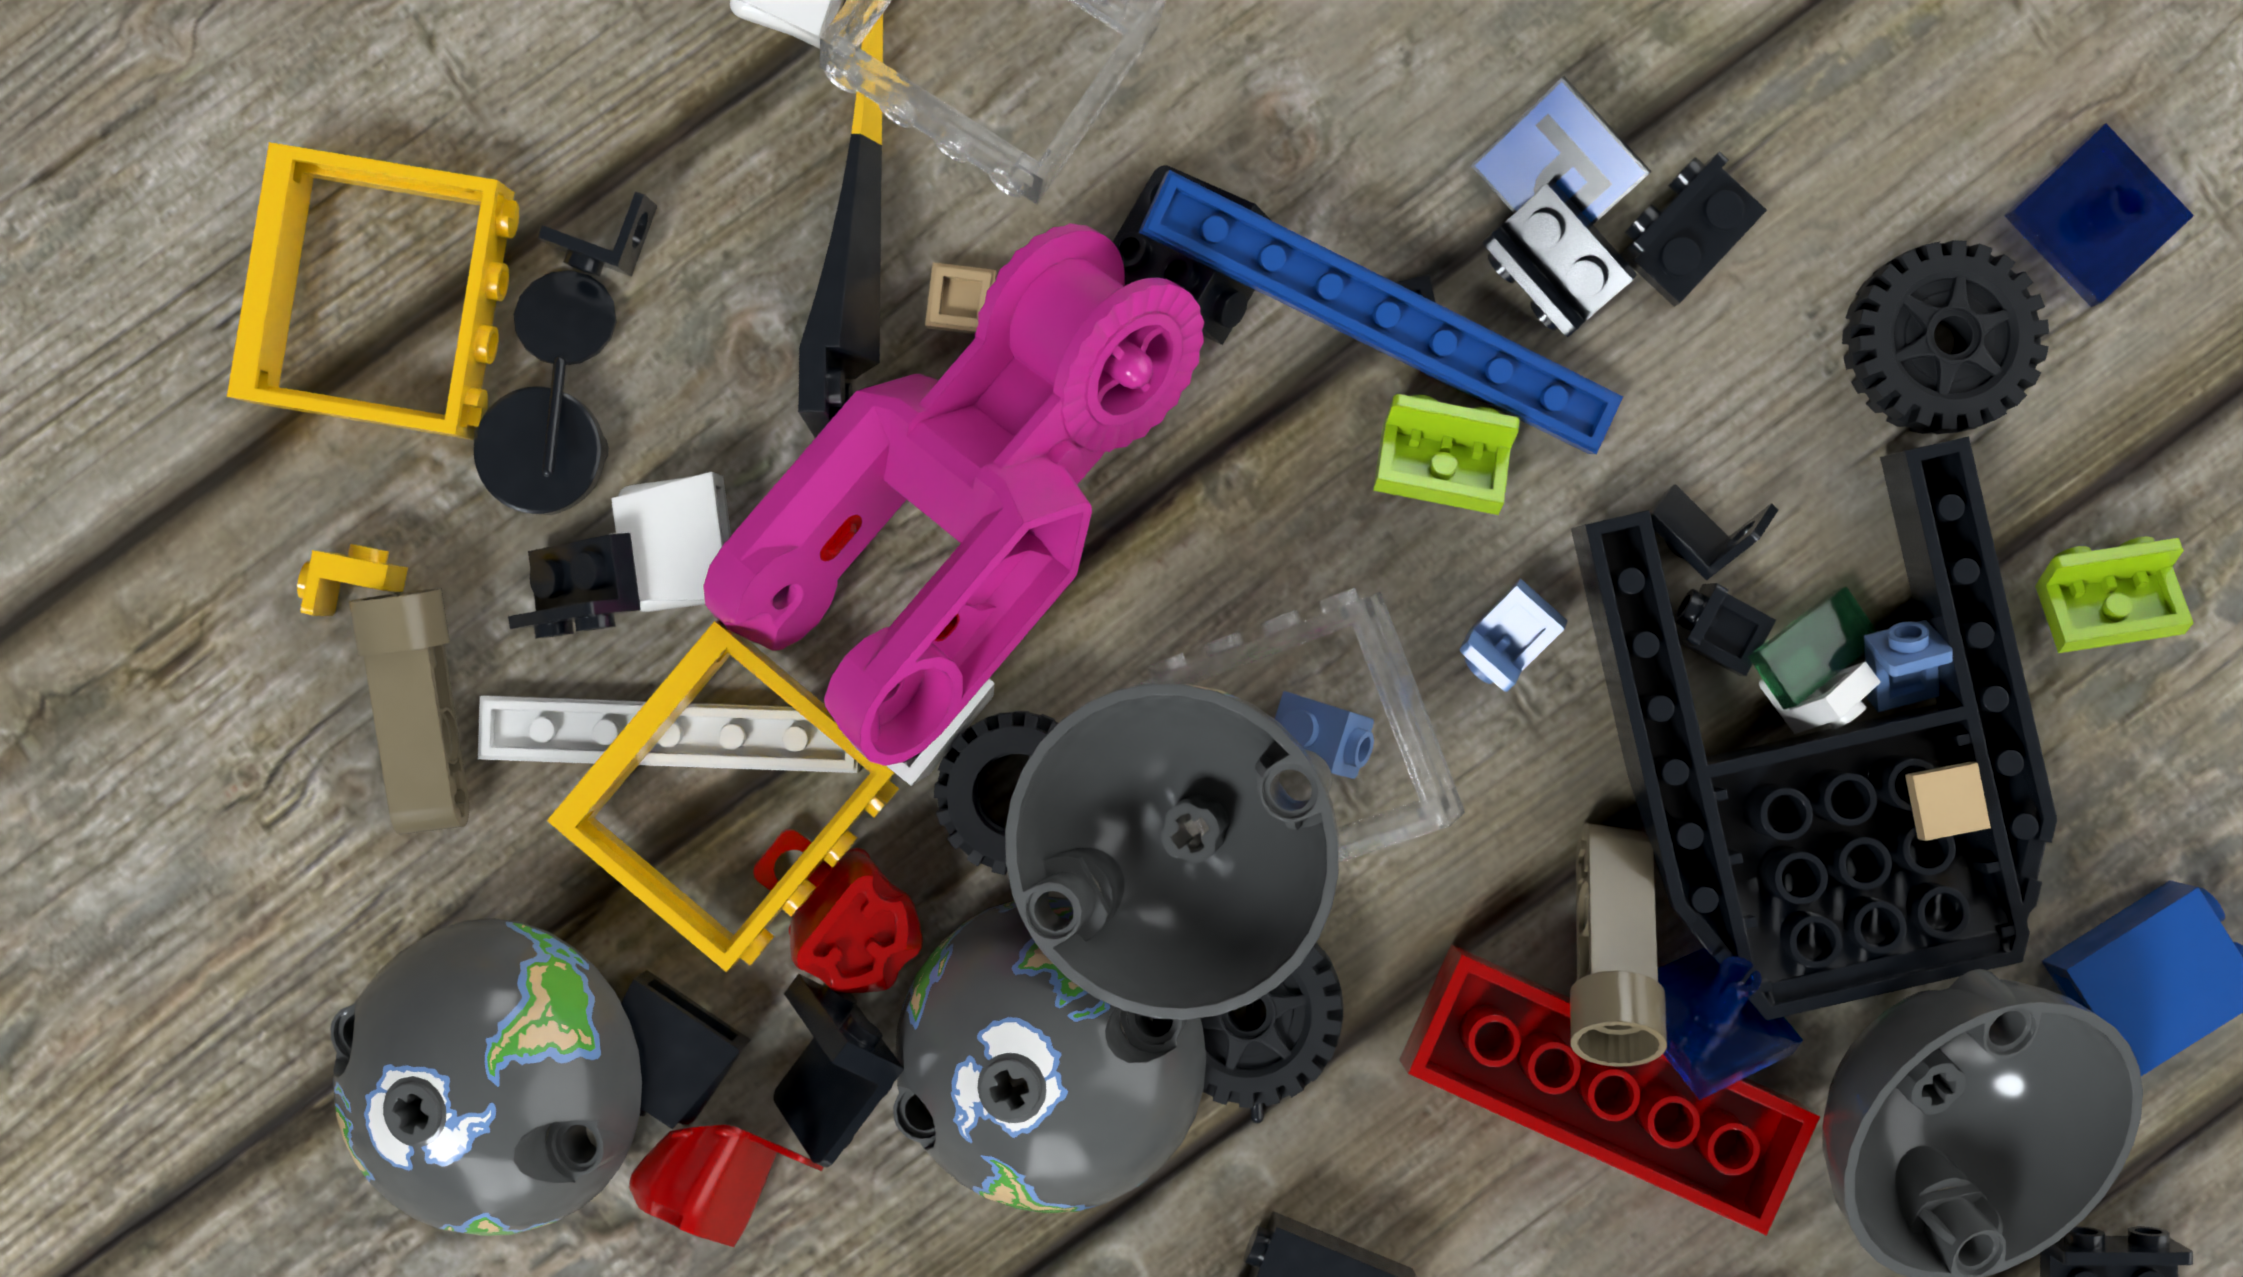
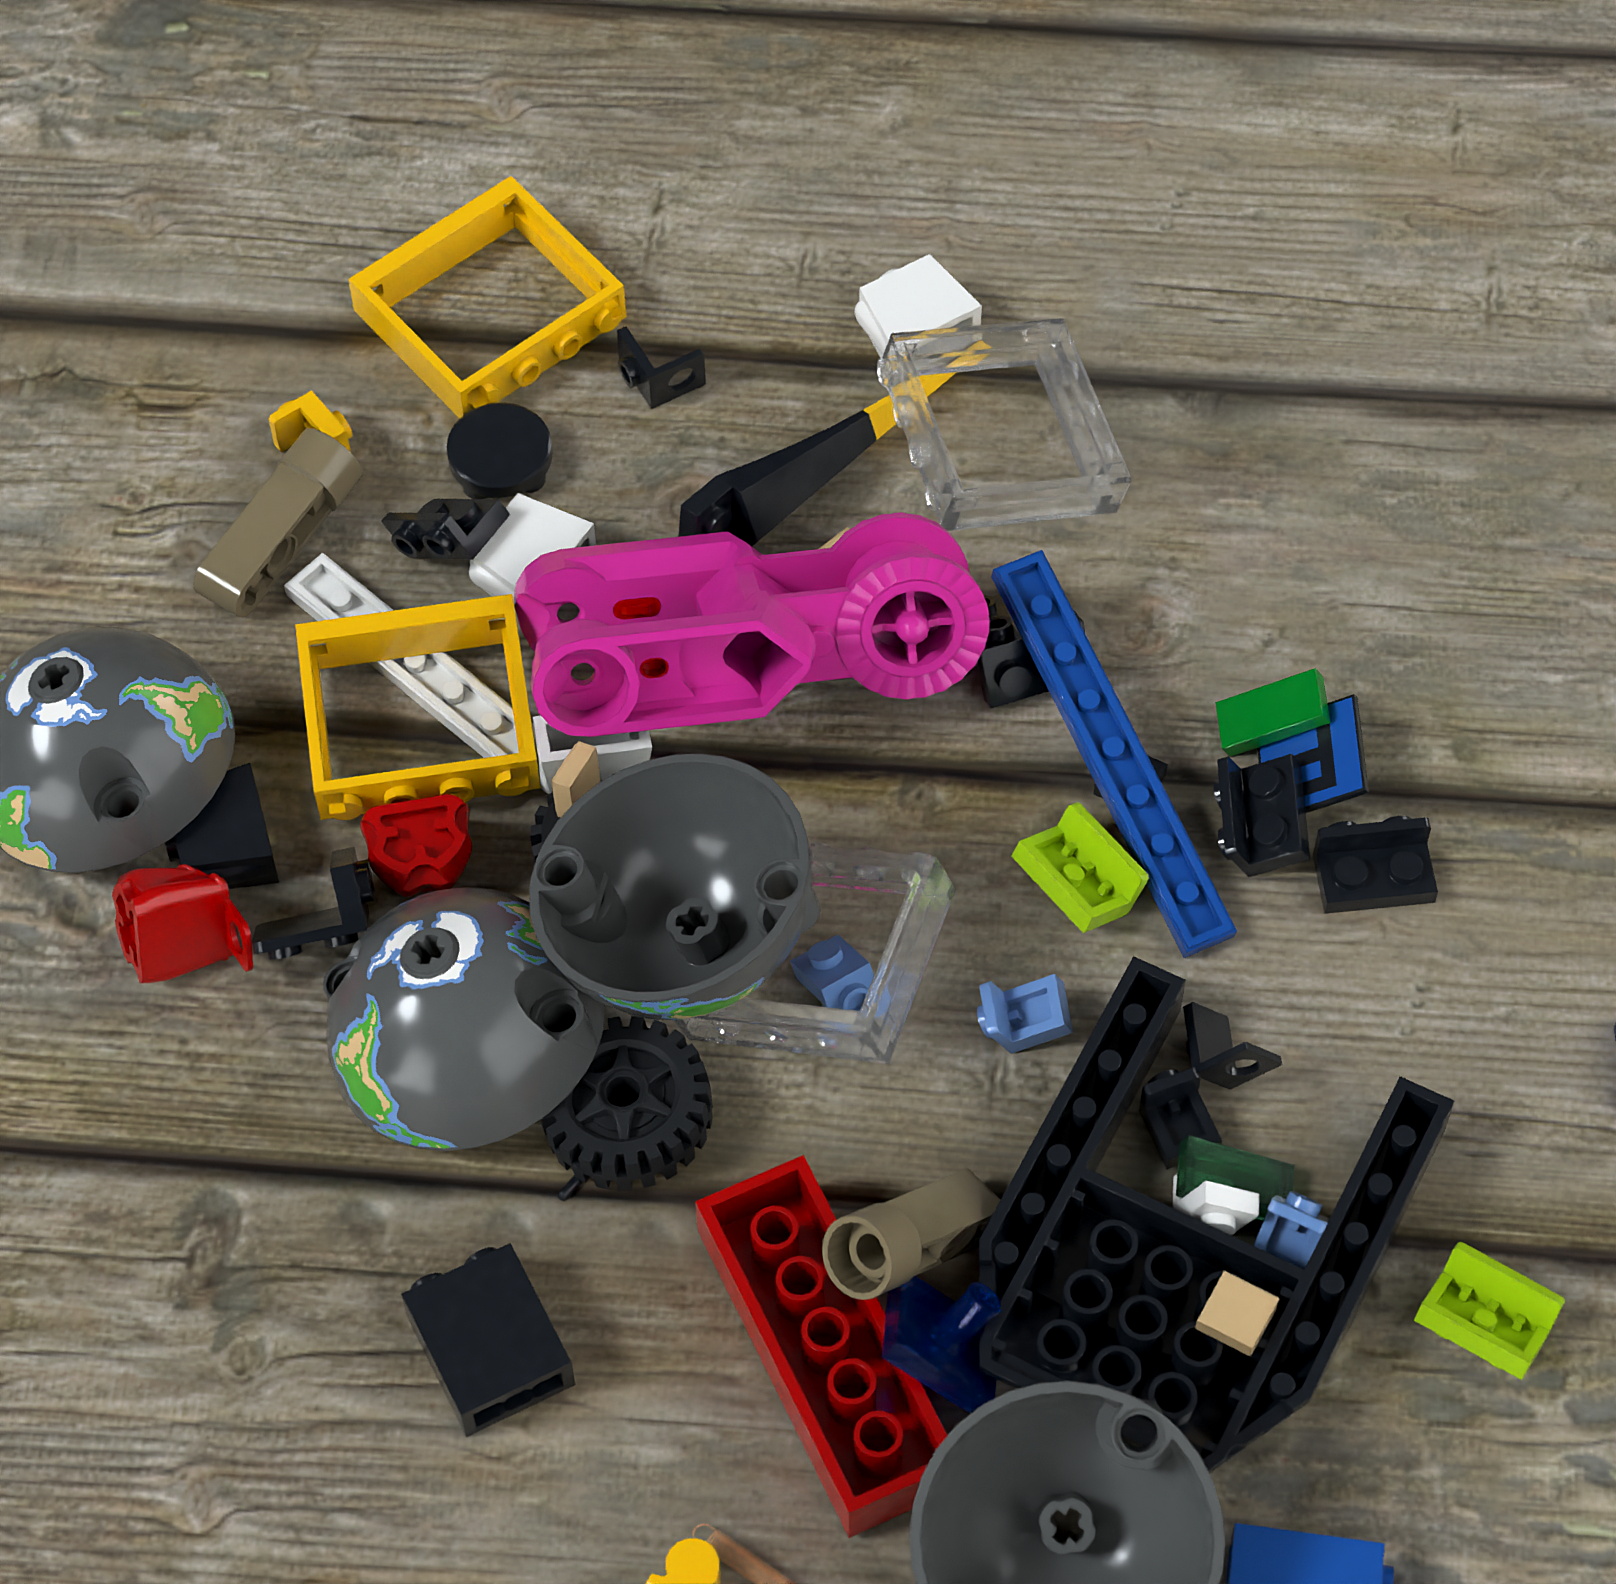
camera: 40 degrees right, 30 degrees down
black piece [513,270,617,477] -> none
black wheel [1842,240,2049,435] -> none
none -> tan tile [551,741,601,818]
none -> green tile [1215,668,1331,757]

